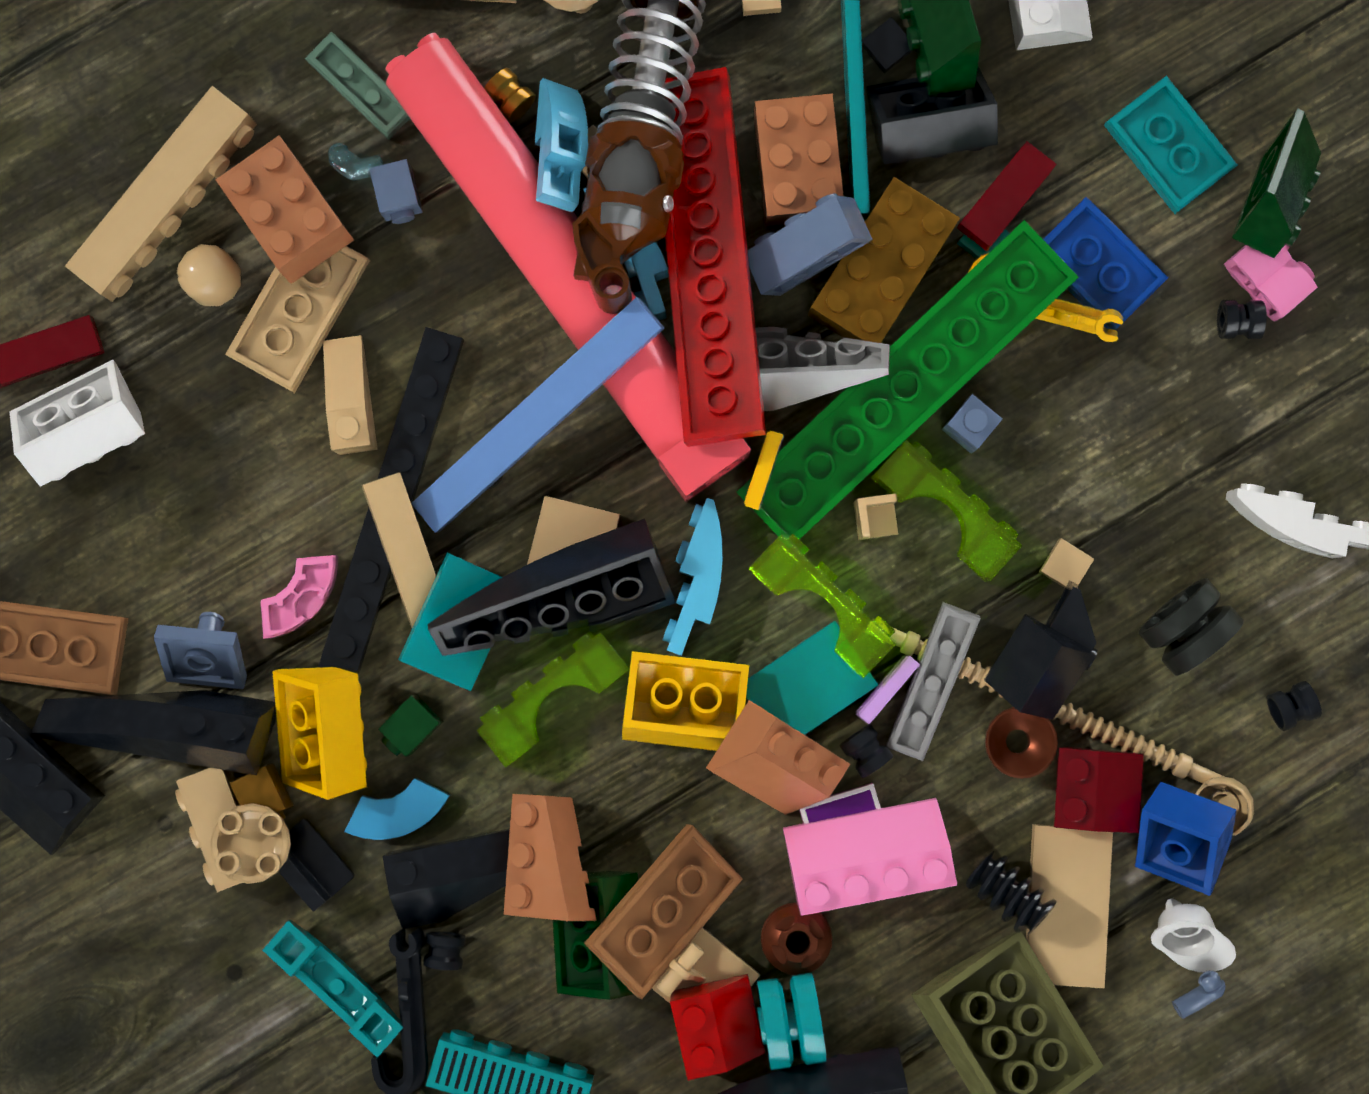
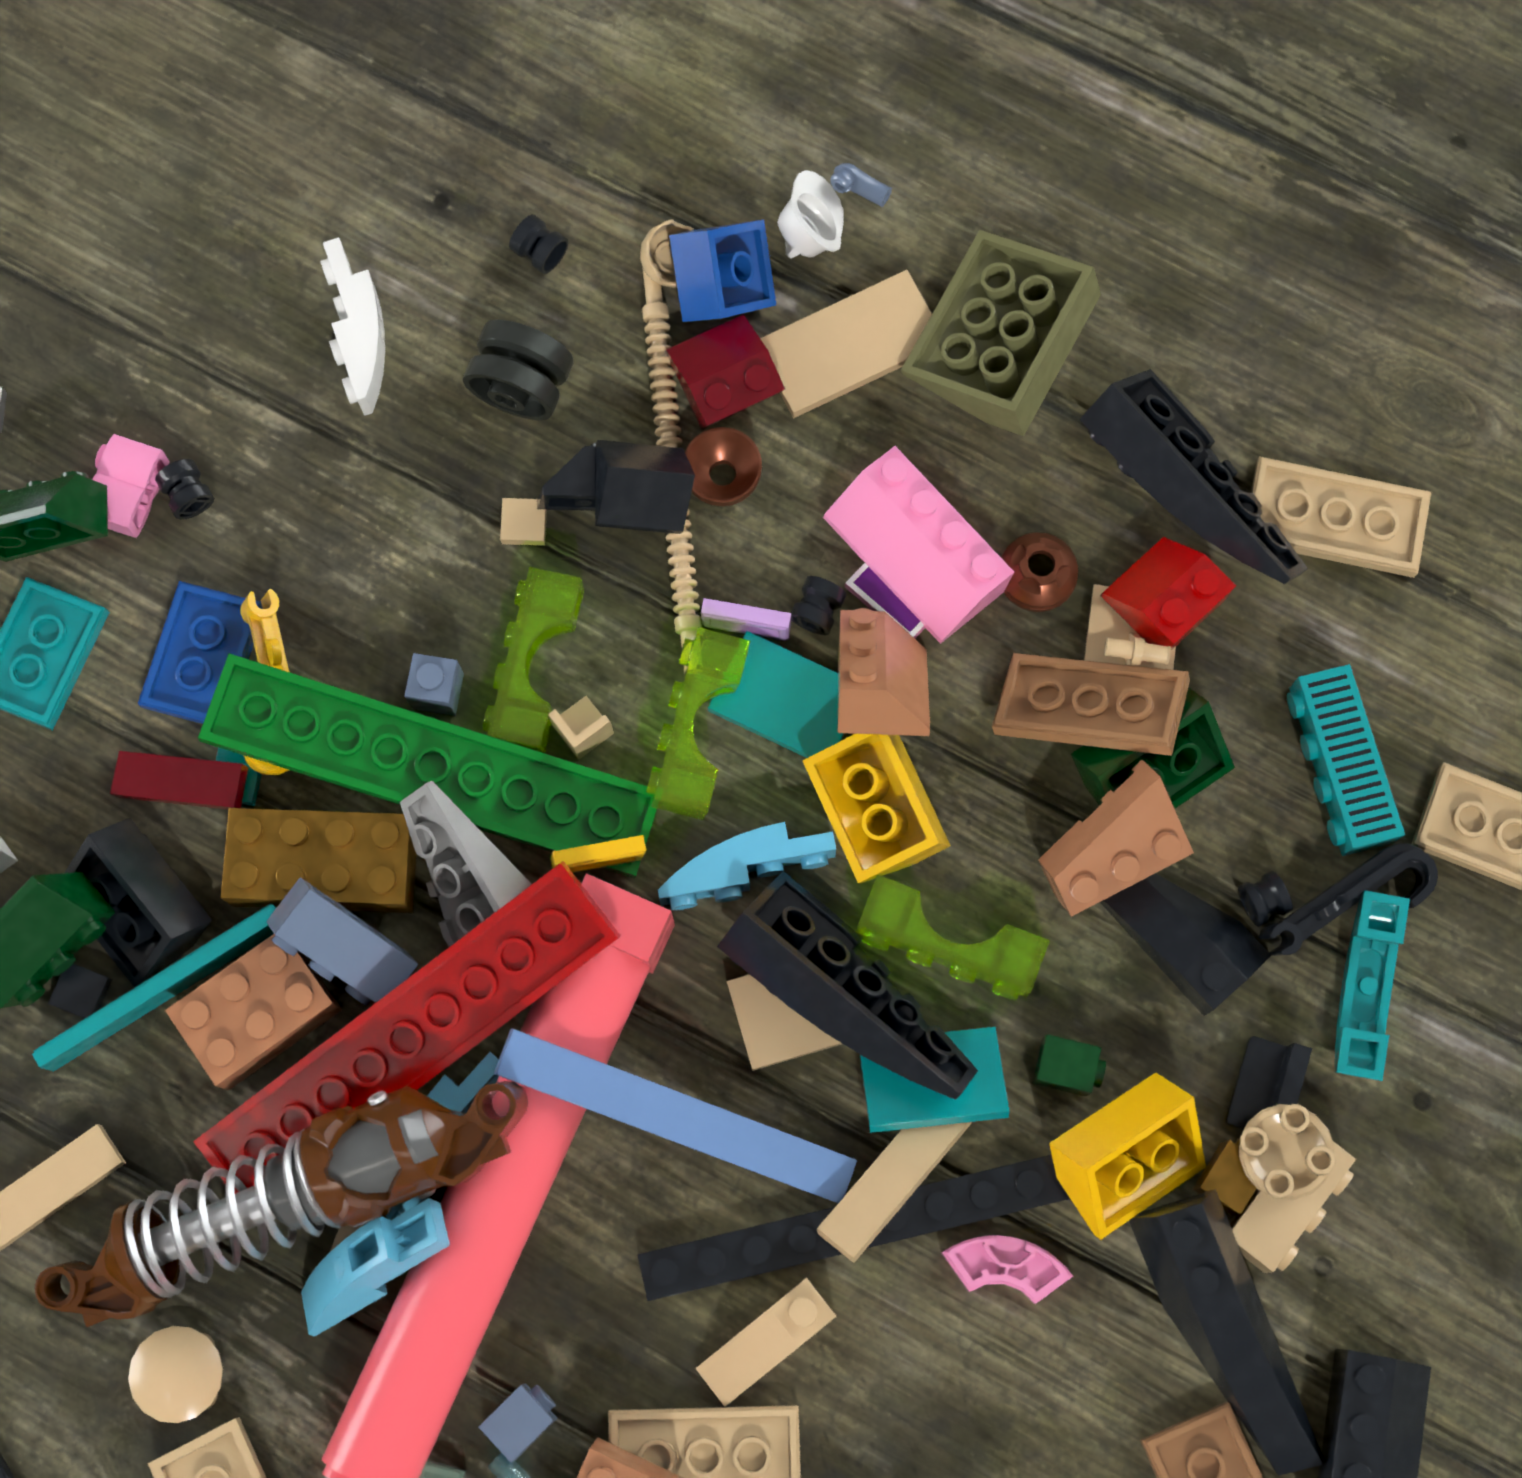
camera: 120 degrees left, 10 degrees down
sand blue tile [154,612,247,689] -> none
dark azure tile [344,778,451,840] -> none
pearl gold wheel [484,68,536,123] -> none
teal wheel [757,973,827,1070] -> none
light grey tile [886,602,981,761] -> none
black piece [966,851,1057,936] -> none

